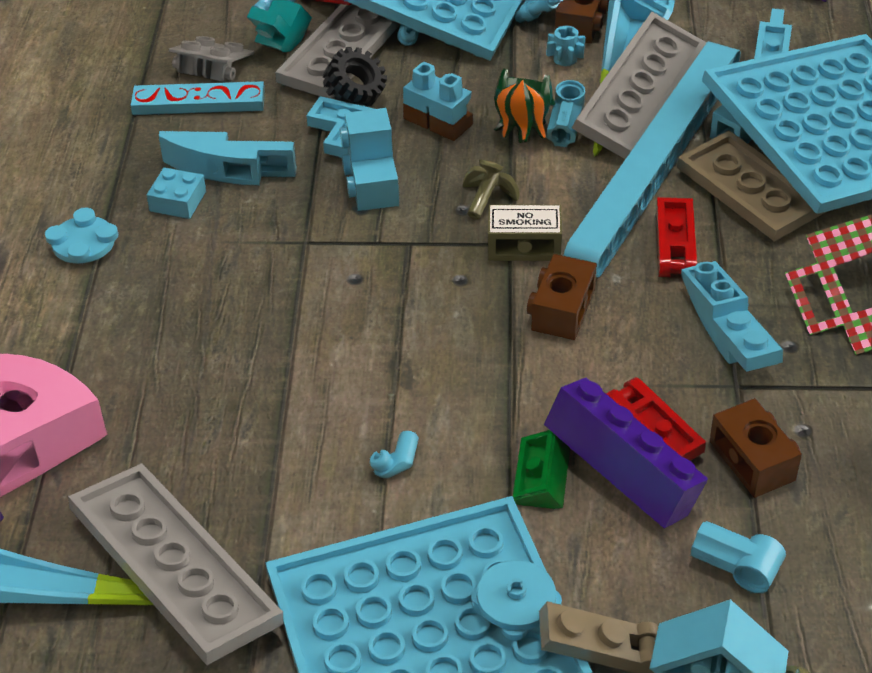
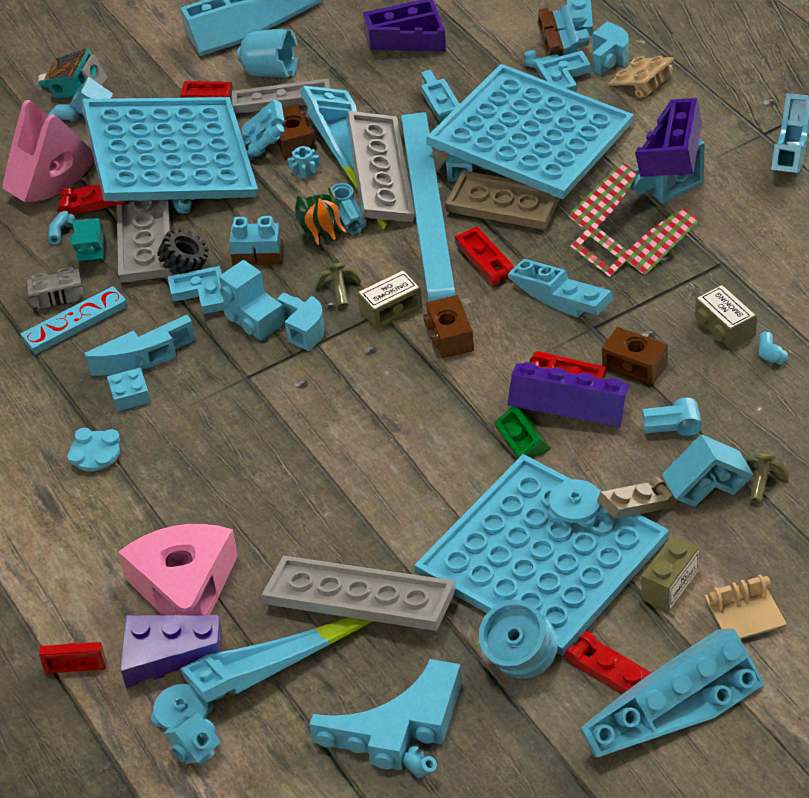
camera: 30 degrees left, 0 degrees up
medium azure arm [369,431,419,478] -> none
none -> medium azure brick [277,292,325,351]

